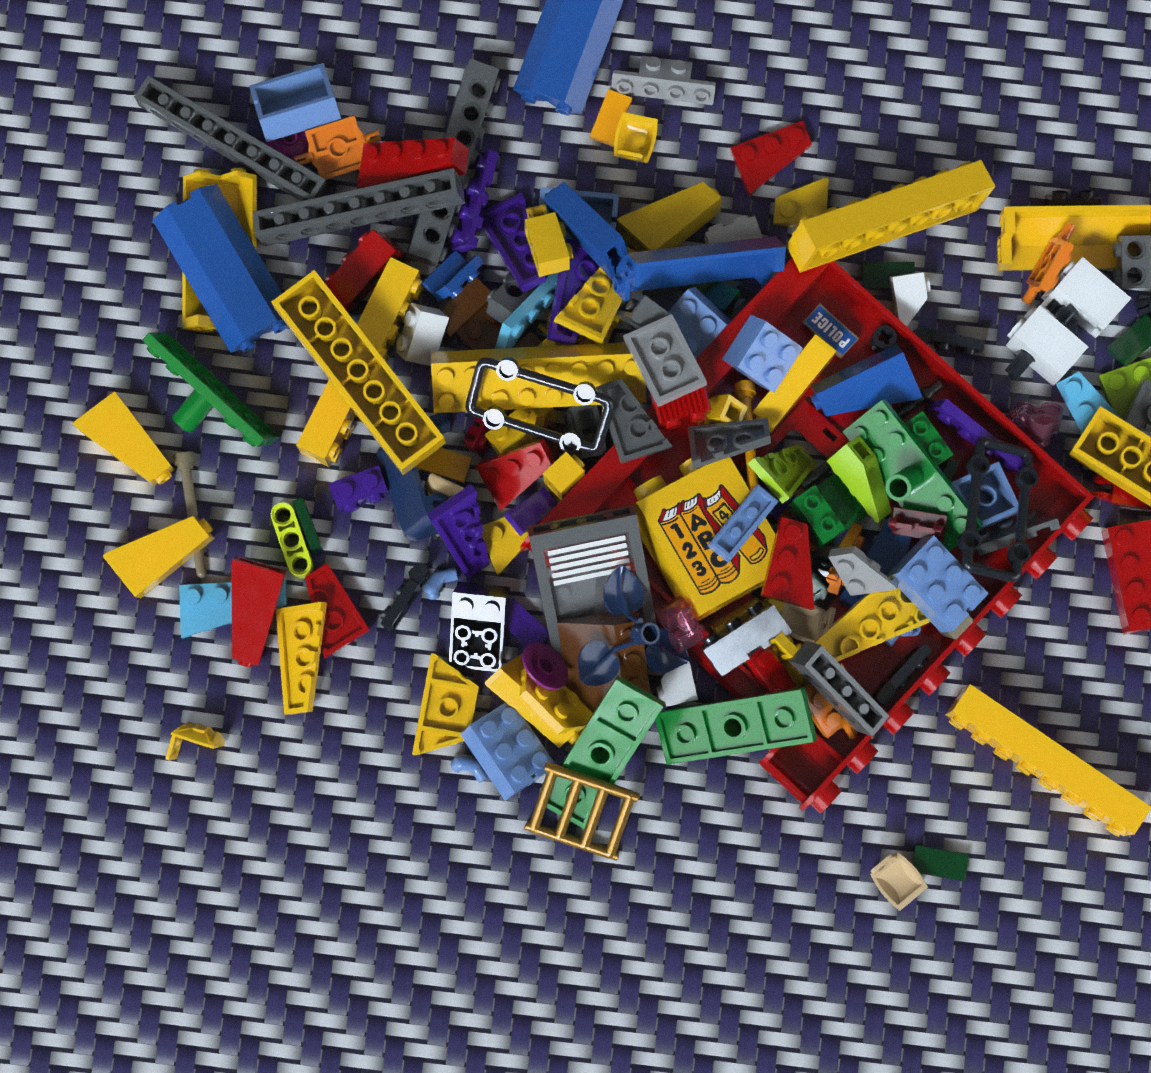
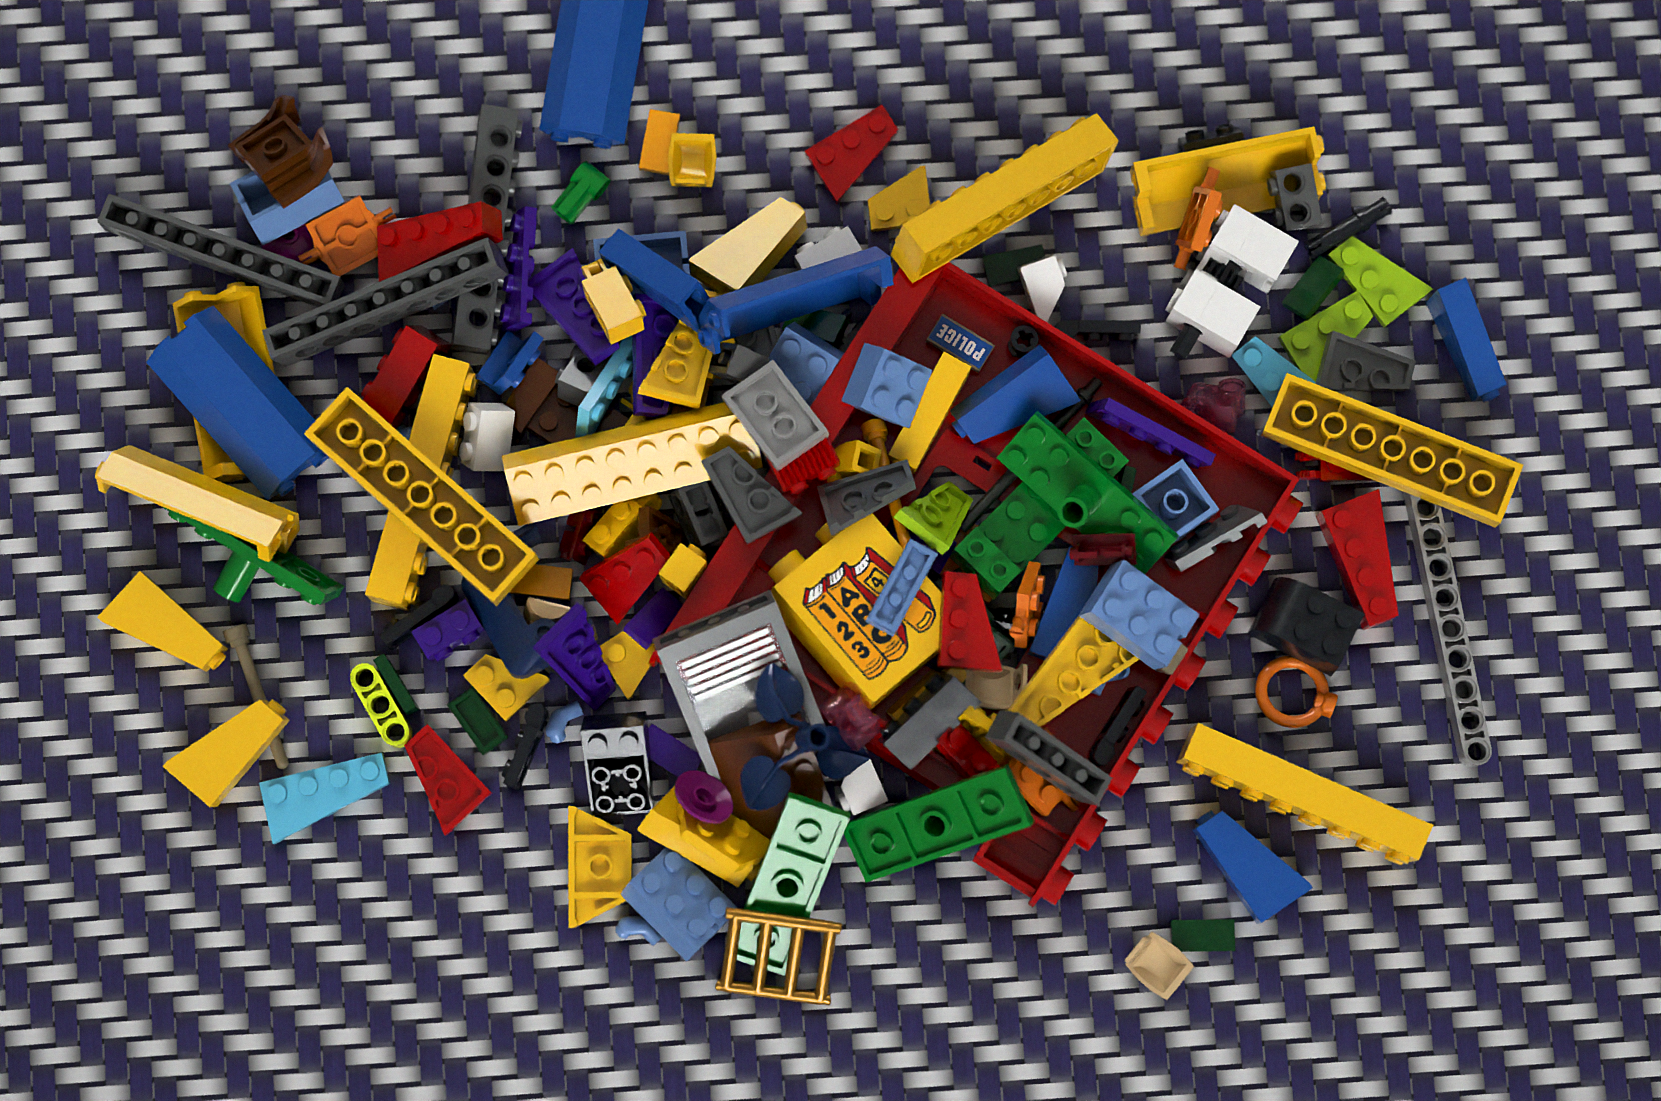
camera: 15 degrees left, 0 degrees up
yellow piece [165,722,225,761] -> none
red slope [231,556,287,667] -> none
yellow wing [276,602,327,715] -> none
black bar [465,357,615,454] -> none
light grey bracket [611,56,716,105] -> none
lime slope [827,435,892,523] -> none
light grey wing [828,546,899,596] -> none
black bar [957,437,1039,582] -> none
none -> yellow panel [95,445,300,563]
none -> reddish brown piece [228,95,333,209]
none -> black hinge [379,584,459,650]
none -> dark green tile [447,687,509,756]
none -> yellow wing [463,654,550,722]
none -> green piece [551,161,611,225]
none -> blue slope [1193,810,1313,924]
none -> black brick [1247,577,1364,676]
none -> orange piece [1255,656,1338,728]

